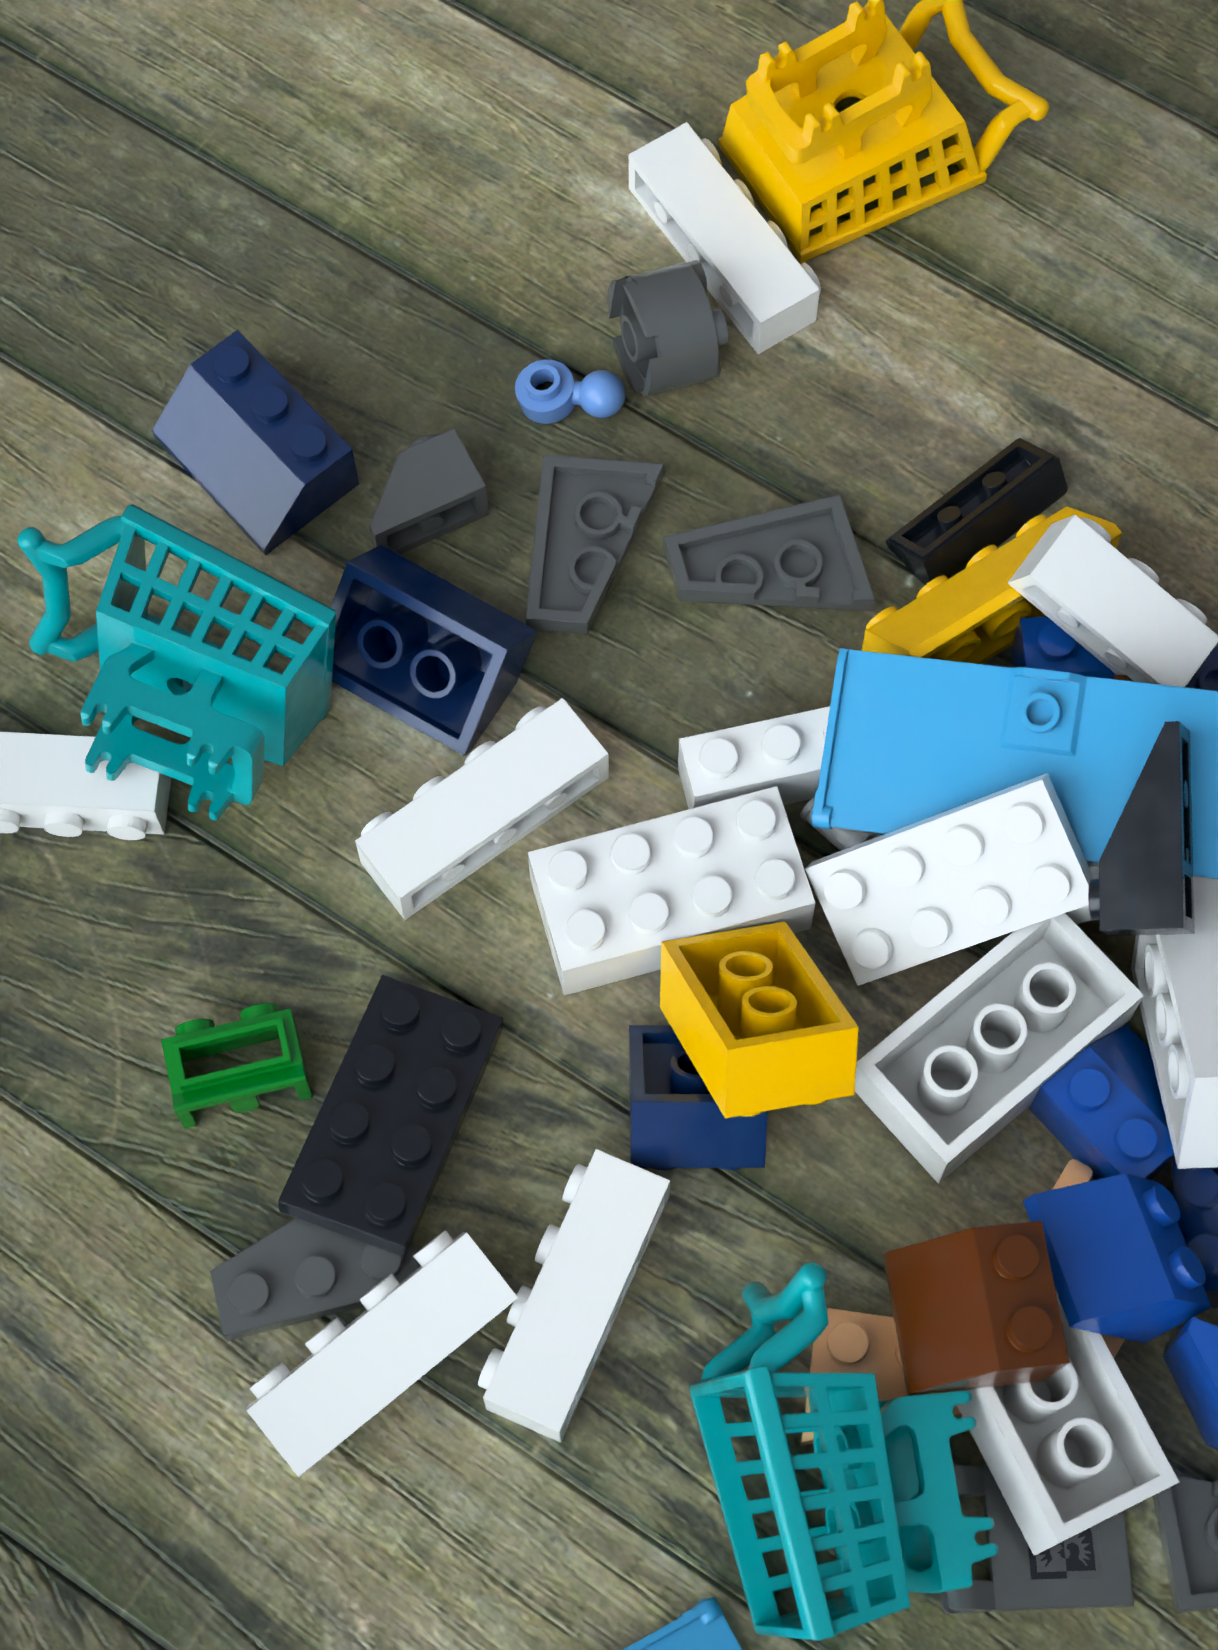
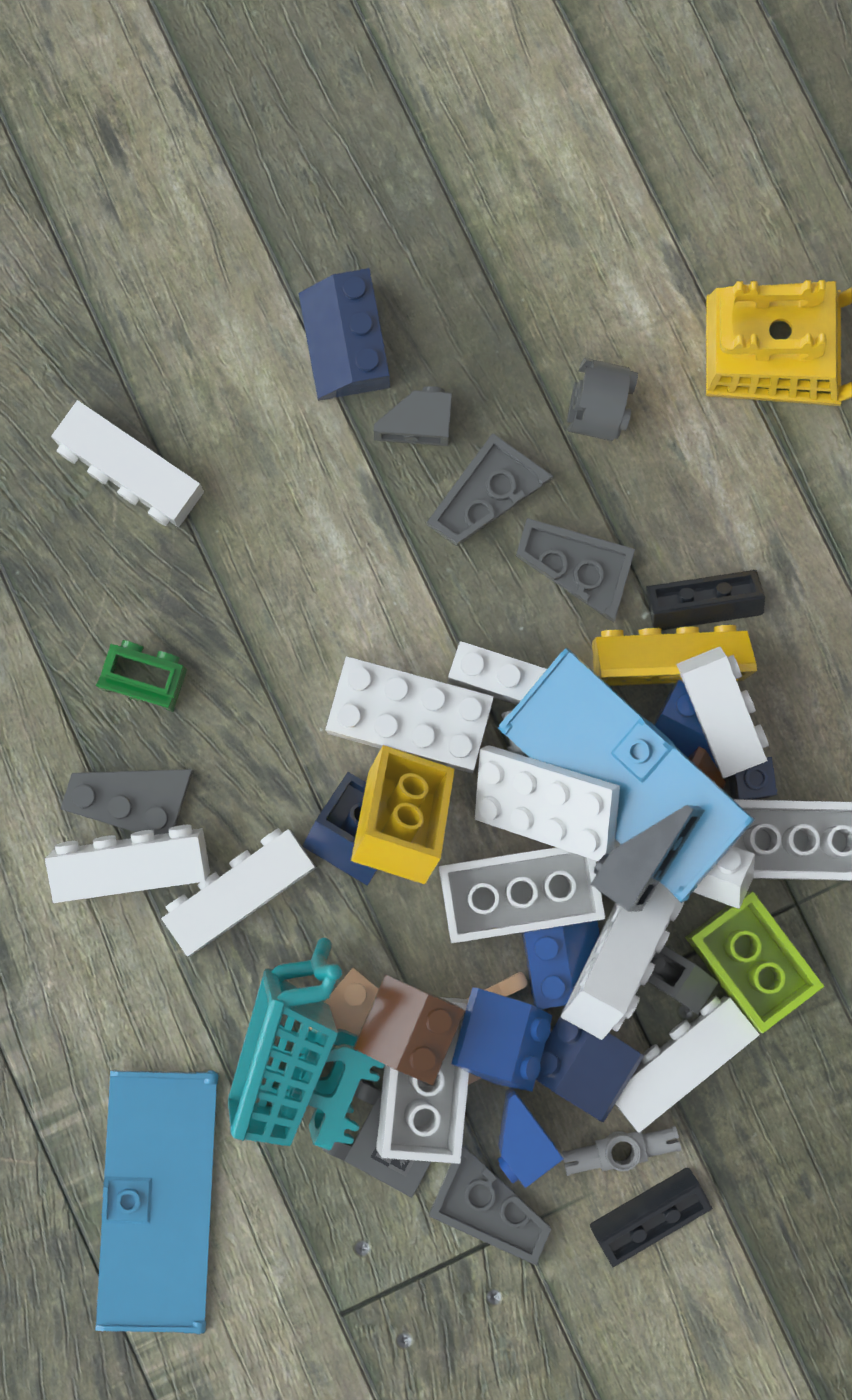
camera: 30 degrees right, 15 degrees up
teal piece [17,504,336,820] -> none
black plate [278,975,503,1257] -> none
dark blue slope [331,545,538,756] -> none
white brick [355,698,609,920] -> none
medium blue plate [515,360,626,424] -> none
white brick [628,122,821,354] -> none

